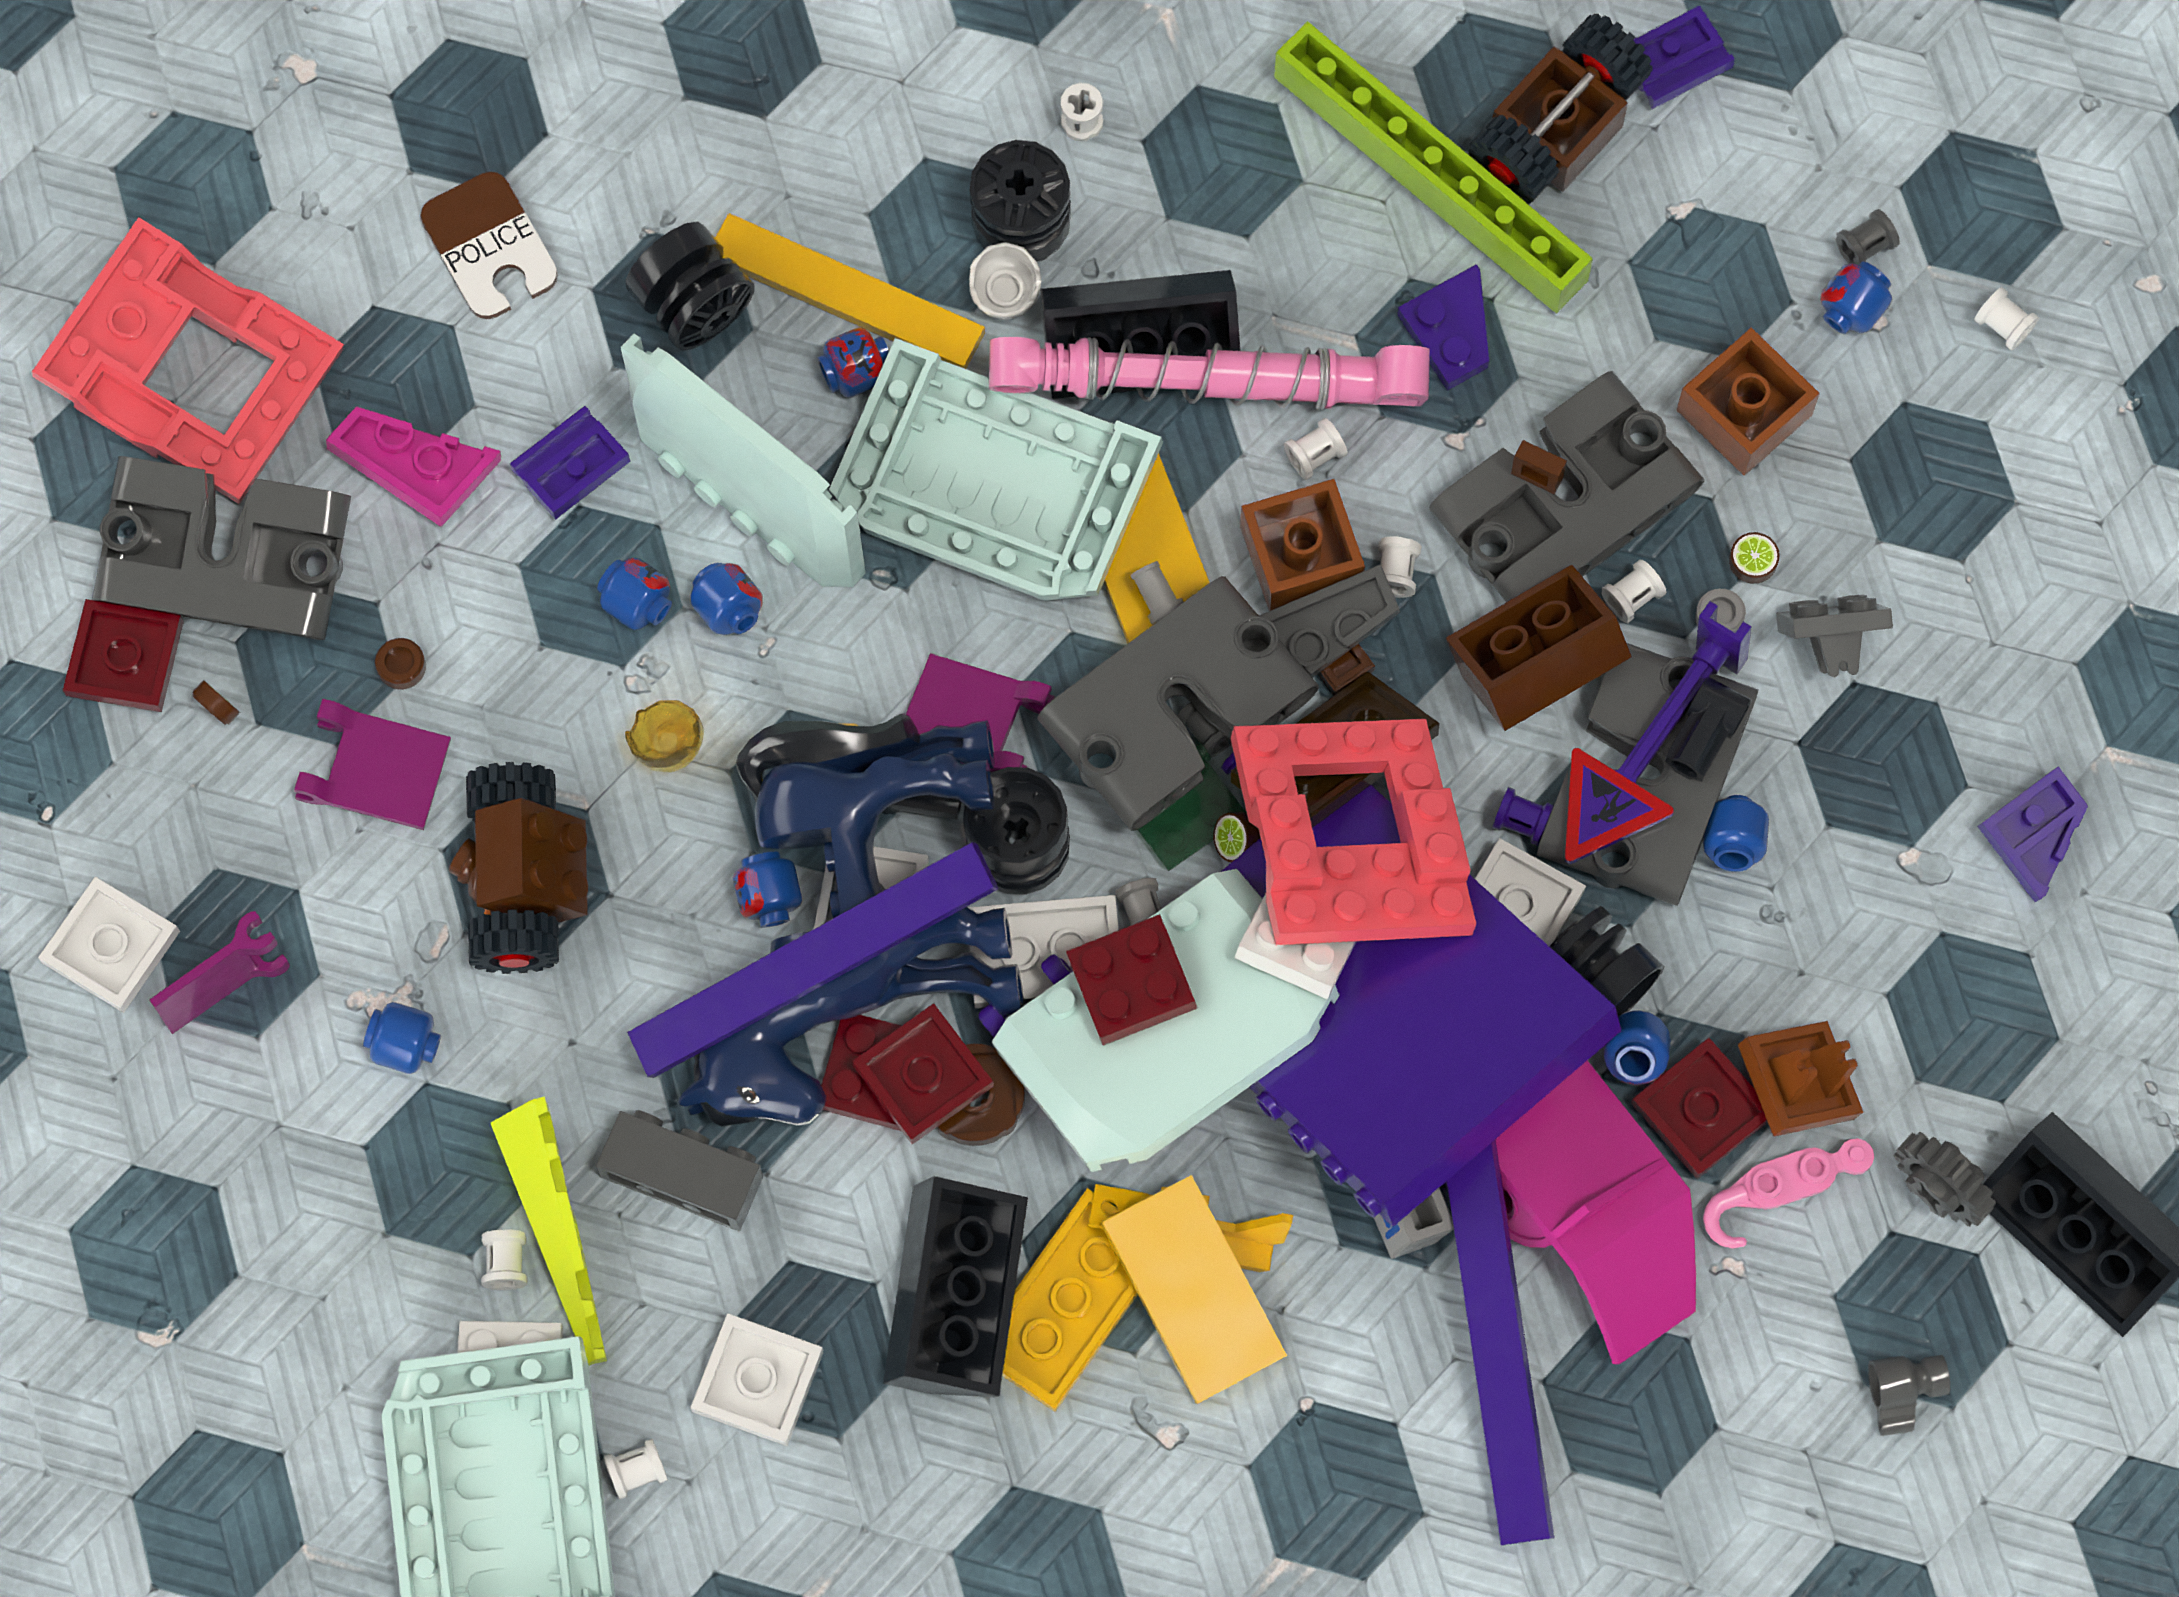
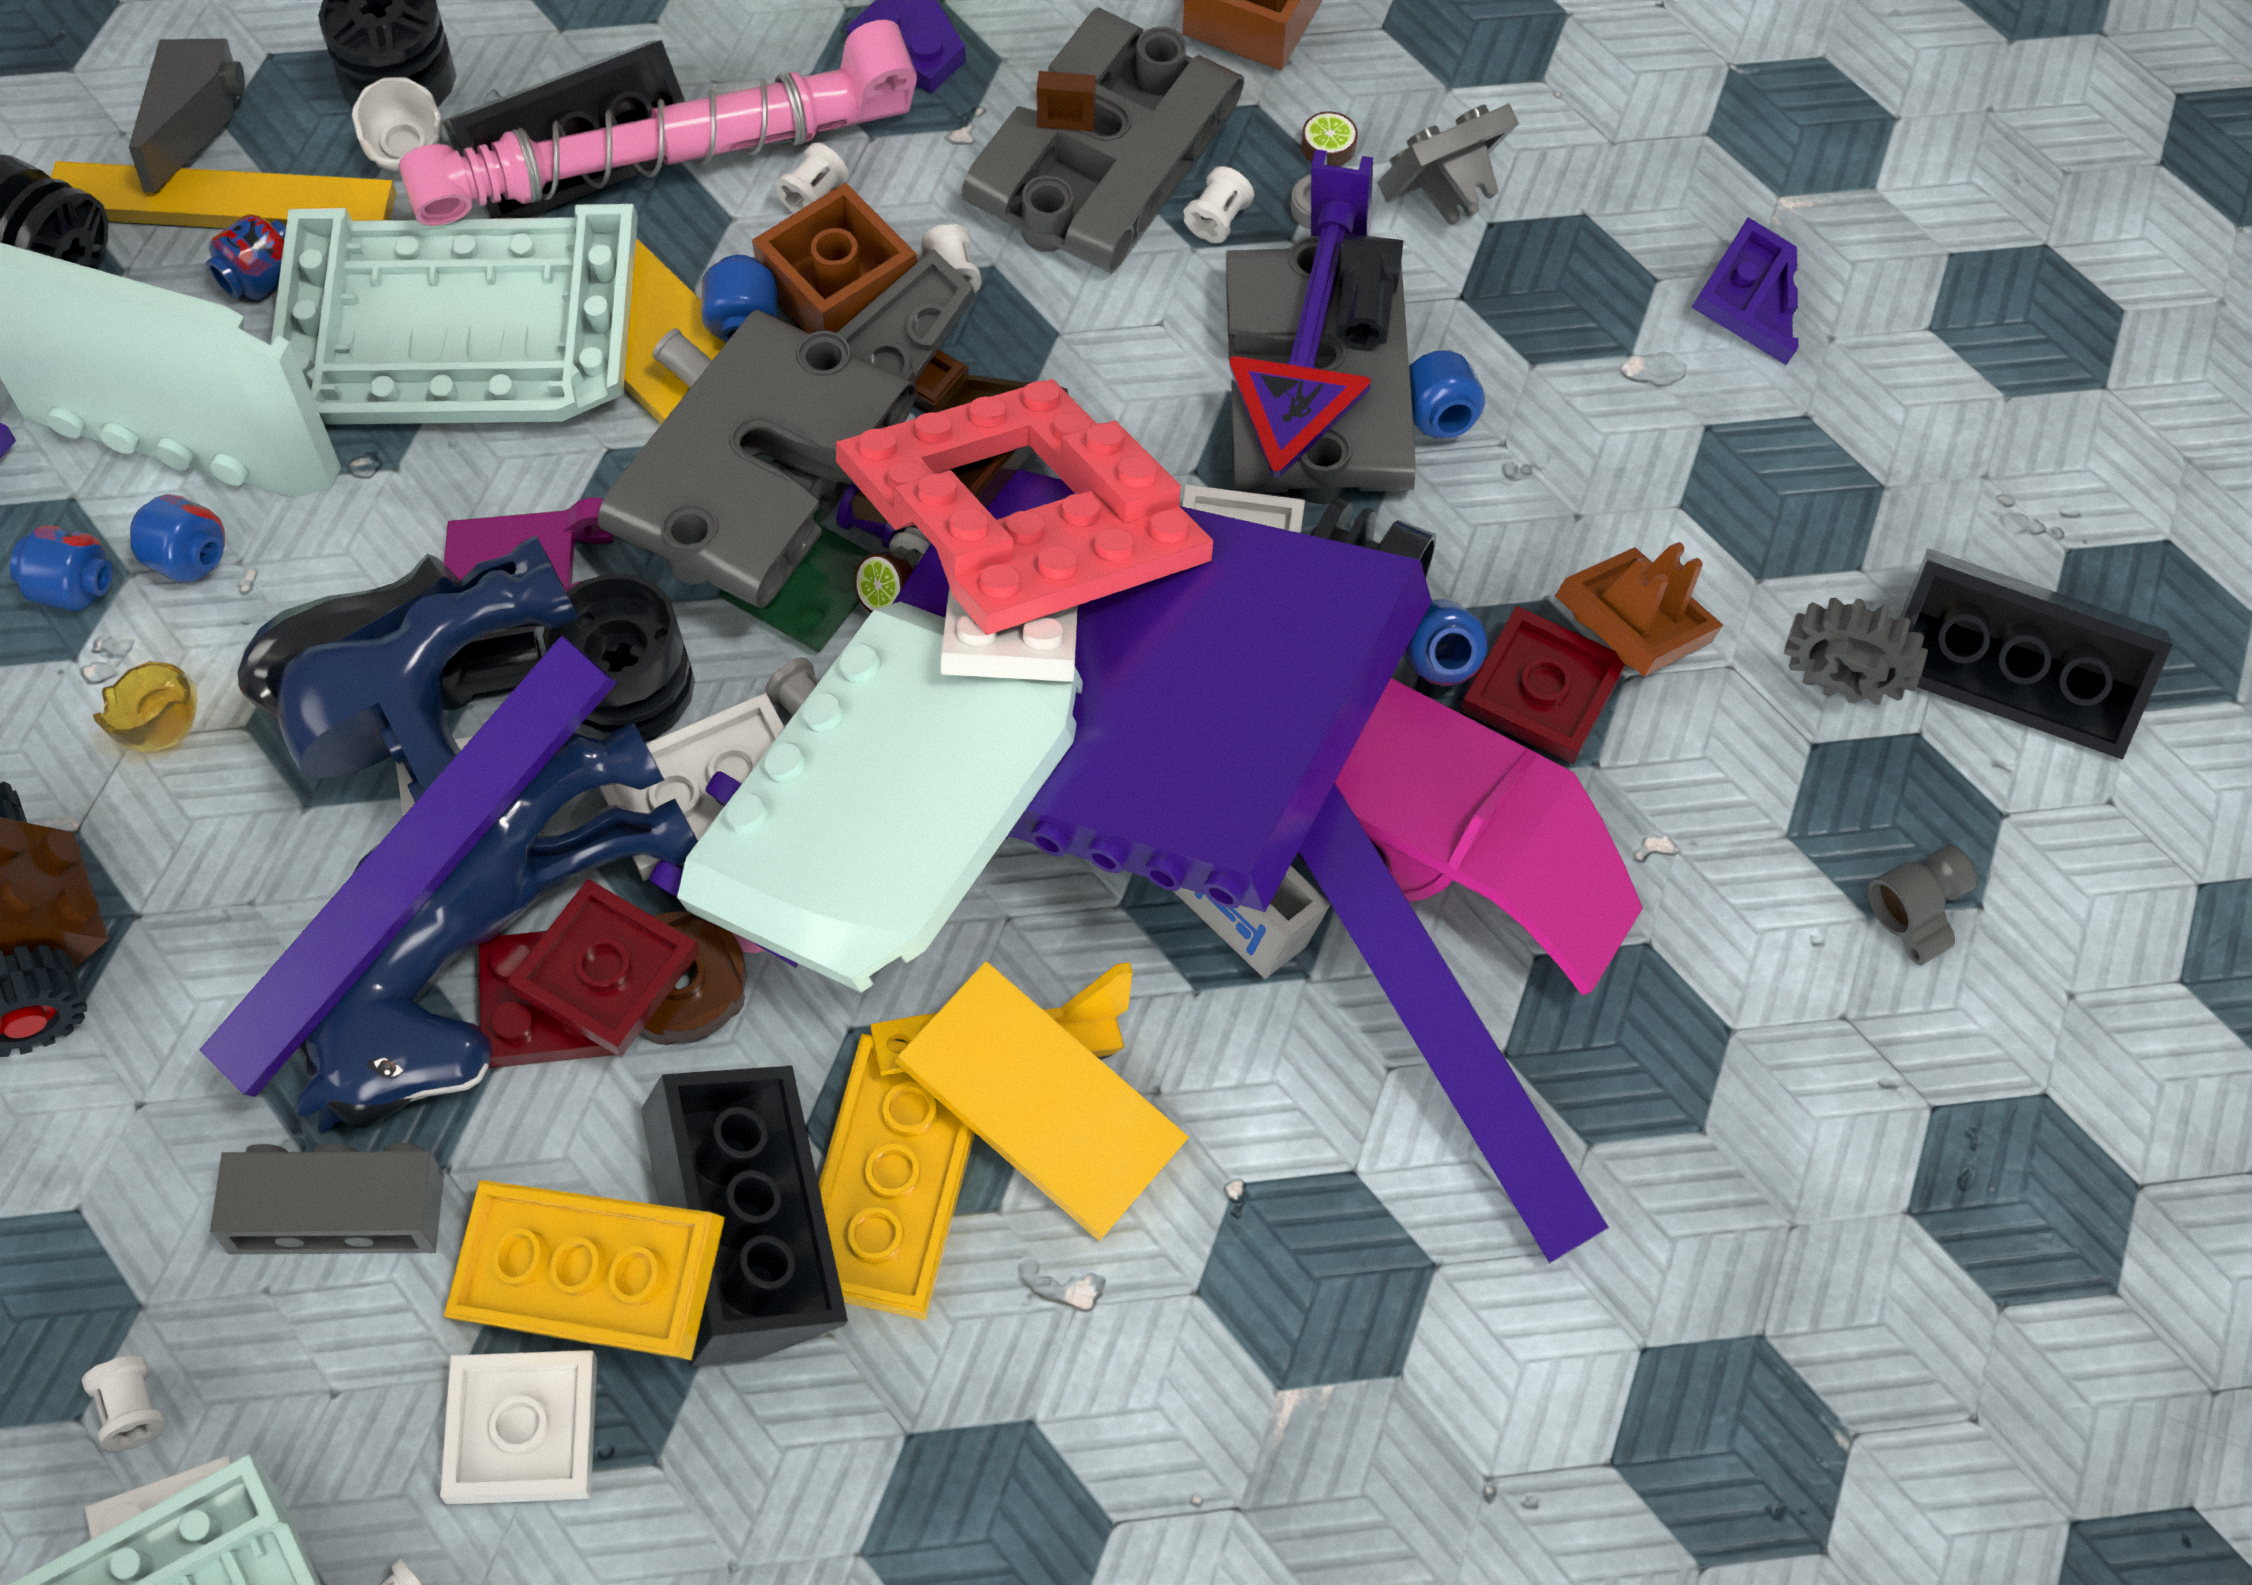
camera: 25 degrees left, 10 degrees down
neon yellow wedge [490,1096,607,1365] -> none
blue head [733,851,802,928] -> none
dark red plate [1066,914,1198,1046] -> none
reddish brown brick [1446,564,1632,731] -> none
dark purple bush [1492,787,1554,846] -> none
bright pink piece [1703,1138,1874,1248] -> none
none -> dark grey slope [129,38,245,193]
none -> yellow tile [443,1180,725,1360]
none -> blue head [701,255,777,343]

